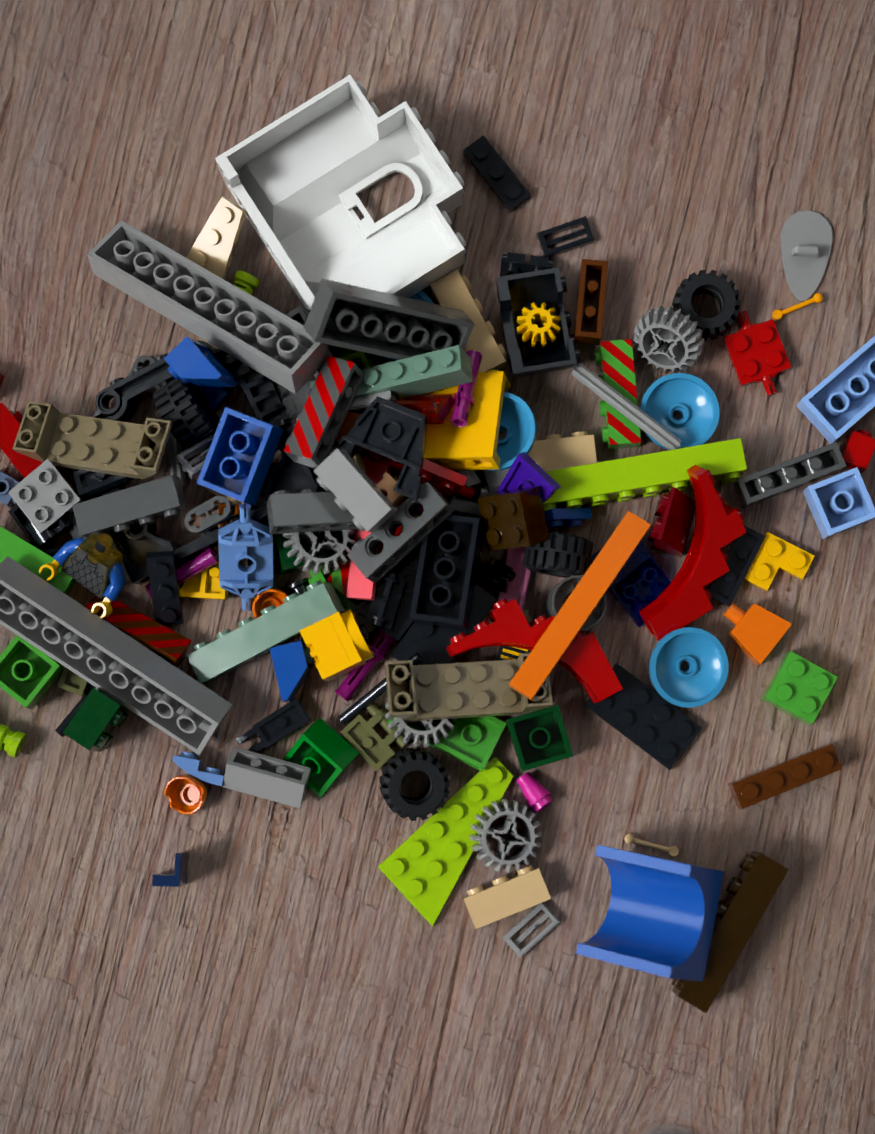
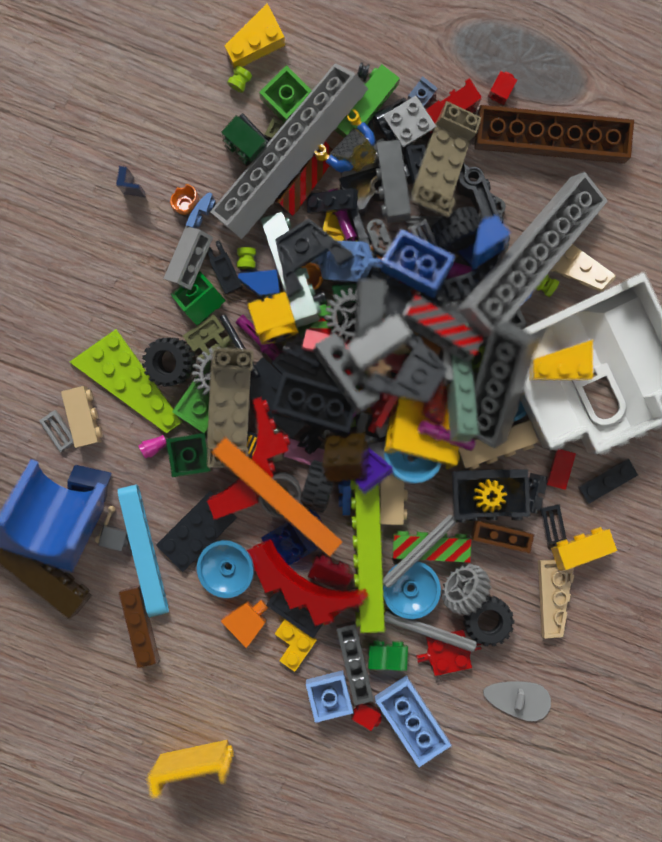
camera: 85 degrees right, 5 degrees up
light grey gear [469,799,542,873] -> none
bright green brick [761,651,838,725] -> none
light orange hinge [772,293,823,321] -> none
none -> dark blue panel [67,465,112,502]
none -> dark grey brick [98,524,129,551]
none -> medium azure beam [118,484,169,618]
none -> lime wheel [237,247,256,270]
none -> black wing [275,218,354,298]
none -> green brick [368,640,408,671]
none -> light grey axle [384,611,477,652]
none -> dark pink cone [447,262,475,279]
none -> reddish brown brick [474,105,634,164]
none -> yellow wedge [529,340,593,380]
none -> tan wing [538,559,574,638]
none -> red tile [547,449,576,490]
none -> yellow brick [551,527,617,570]

